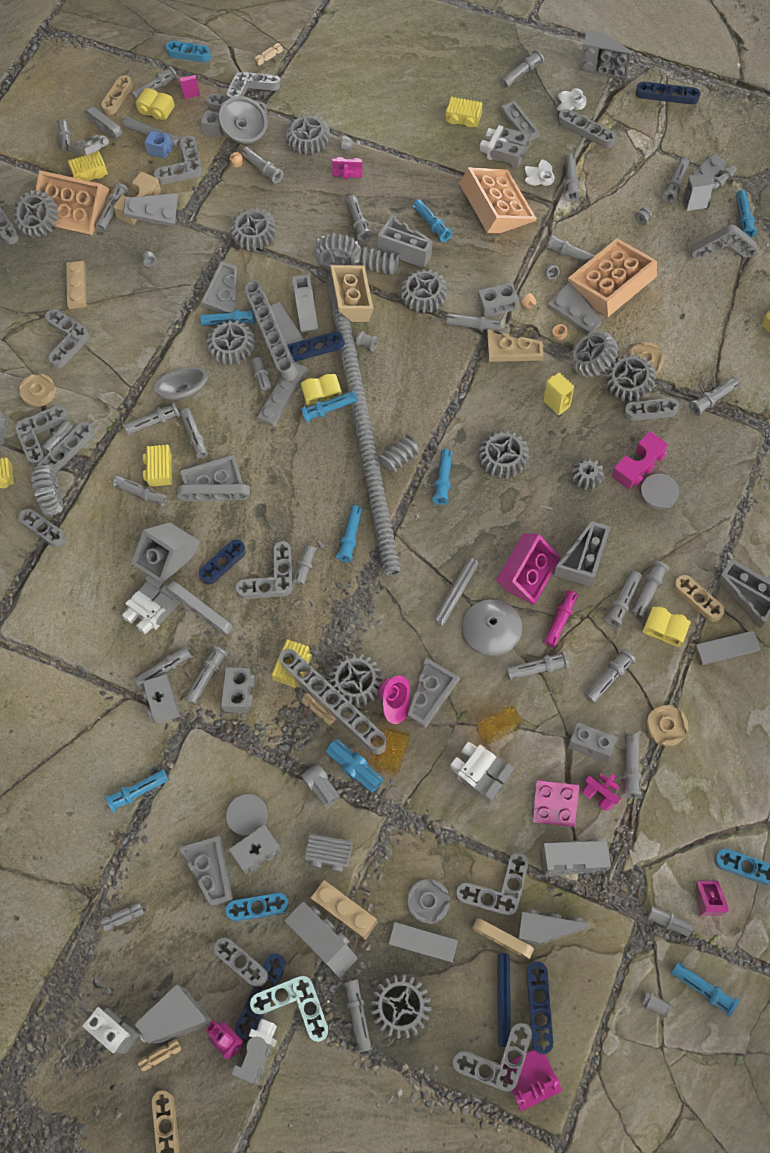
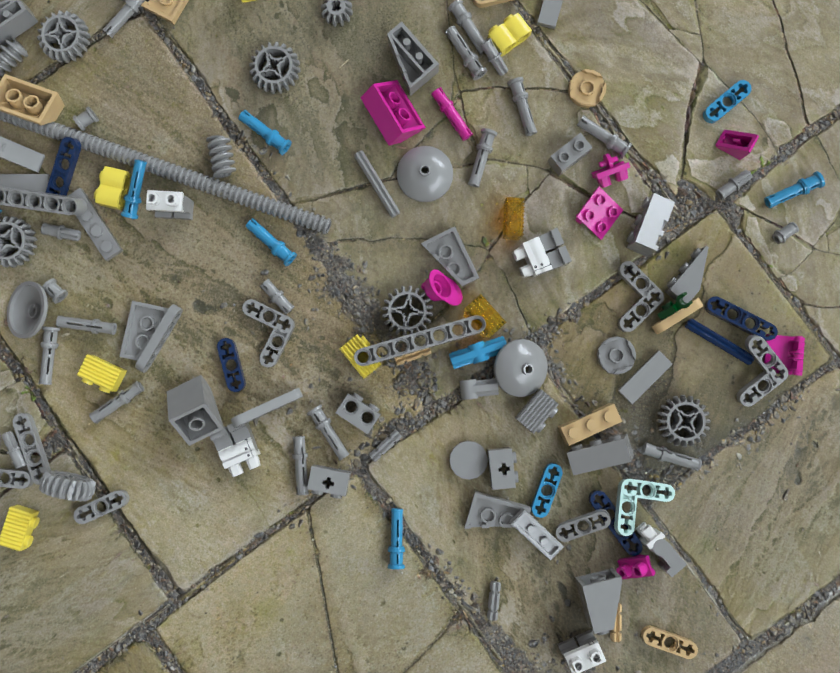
camera: 60 degrees left, 20 degrees up
none -> light grey bush [42,278,68,304]
none -> white hips [146,190,194,220]
none -> light grey axle [369,430,402,462]
none -> light grey axle [480,38,508,76]
none -> light grey dish [494,339,548,397]
none -> light grey tile [509,508,564,560]
none -> dark green plate [657,292,693,321]

